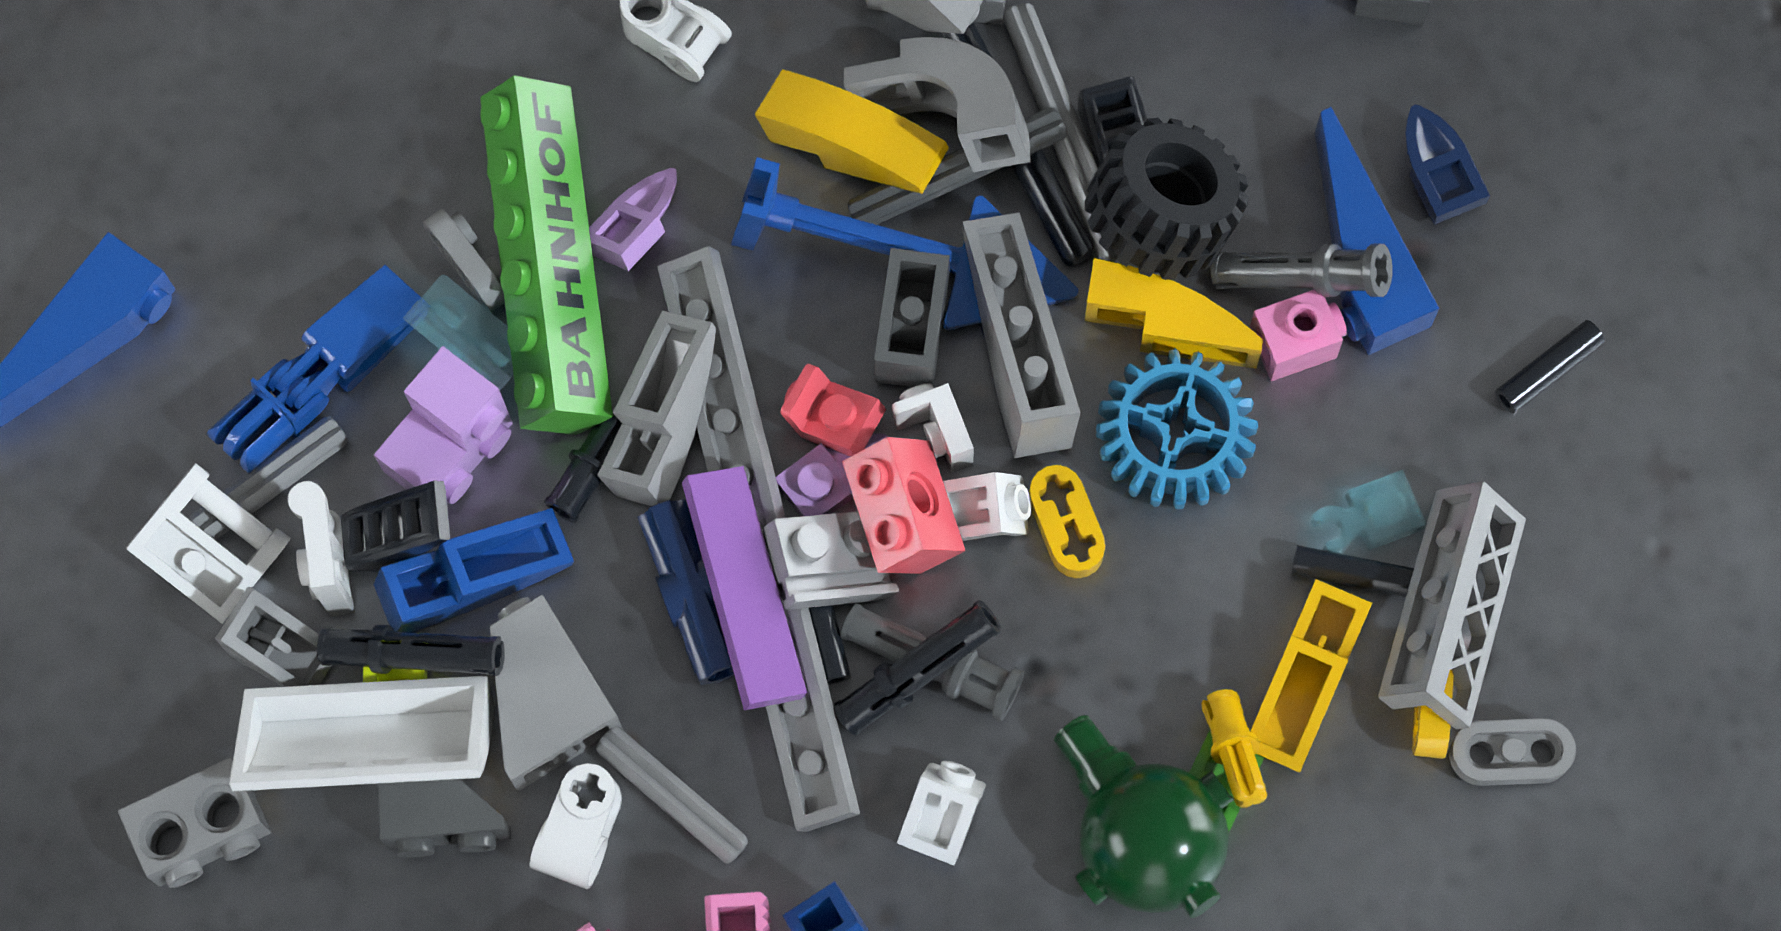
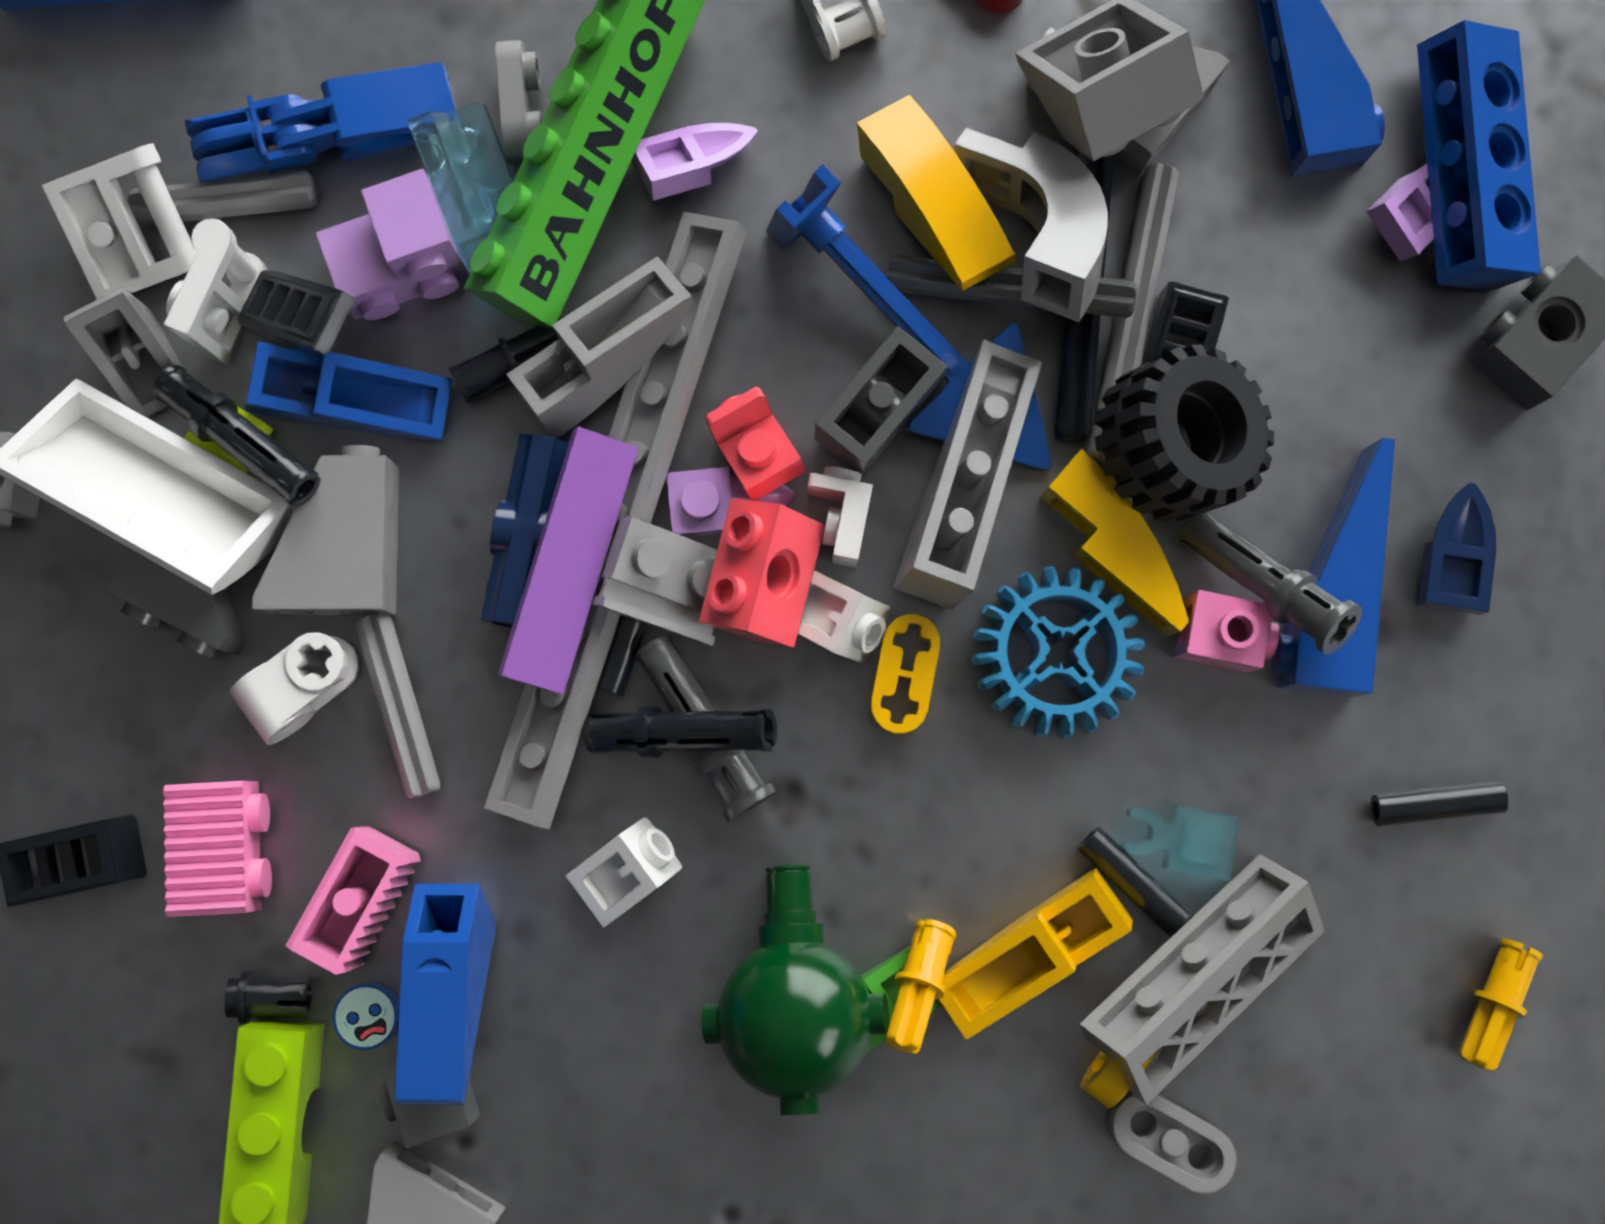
camera: 25 degrees right, 10 degrees up
none -> yellow axle [1459,938,1543,1071]

